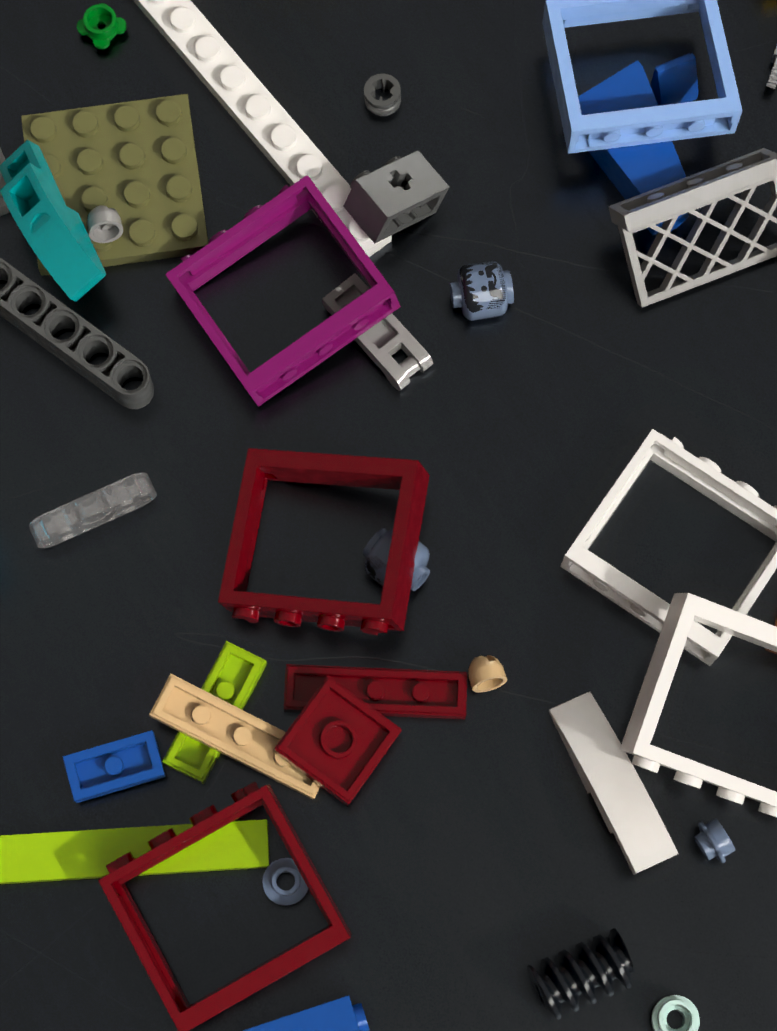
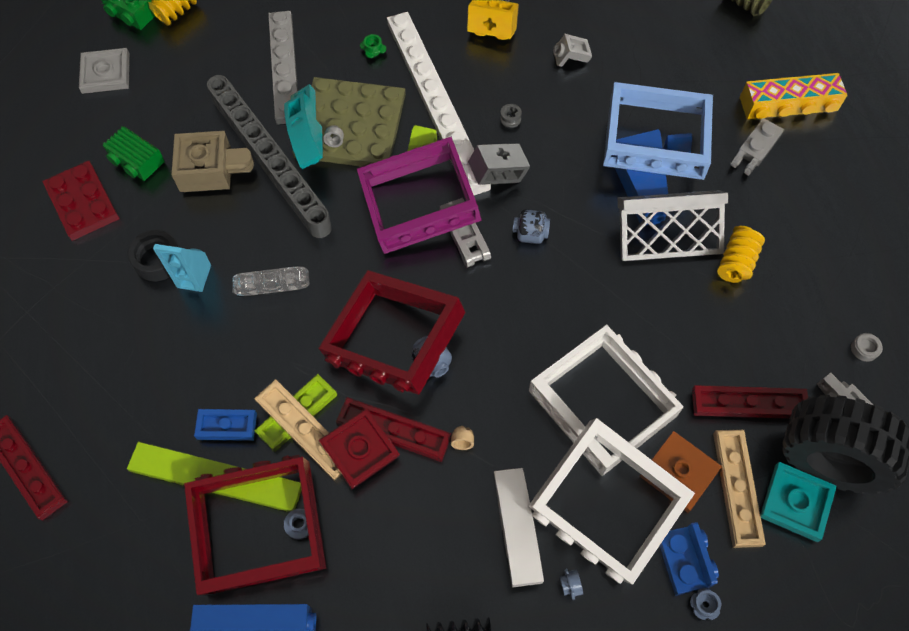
camera: 20 degrees right, 10 degrees down
none -> lime slope [408,125,437,151]

